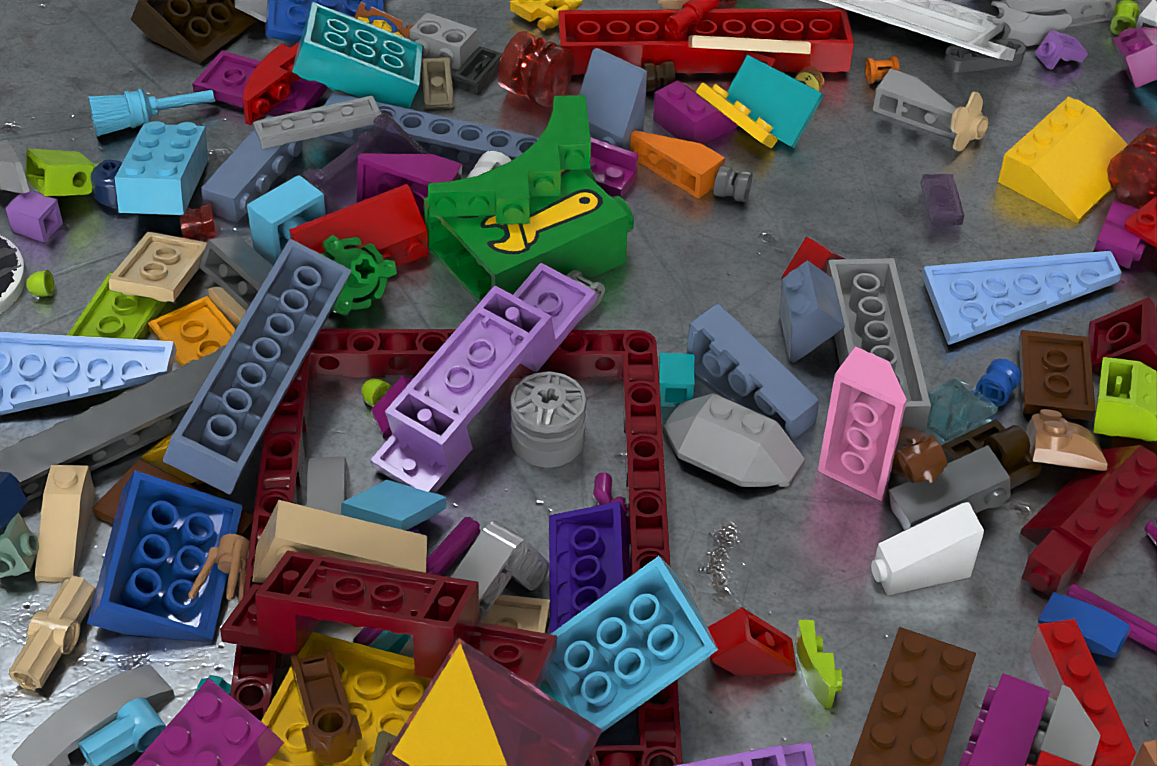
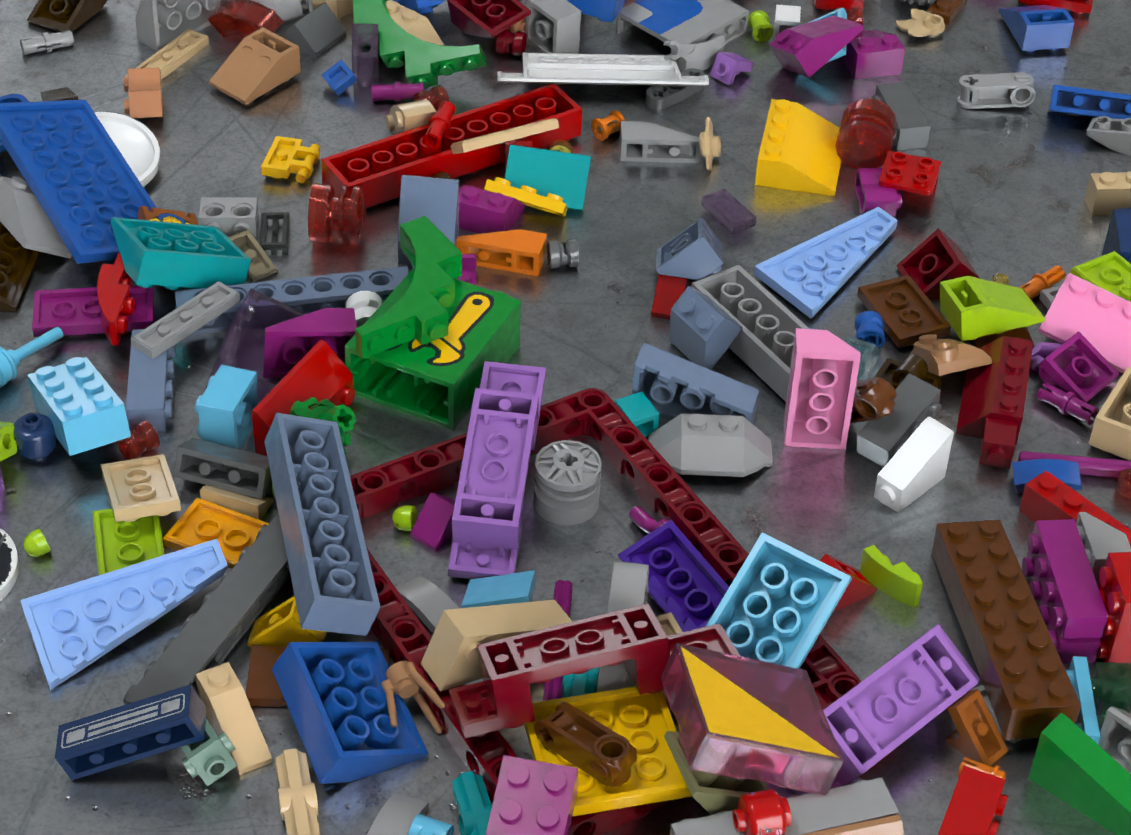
camera: 30 degrees left, 5 degrees down
none -> sand blue slope [656,217,724,280]

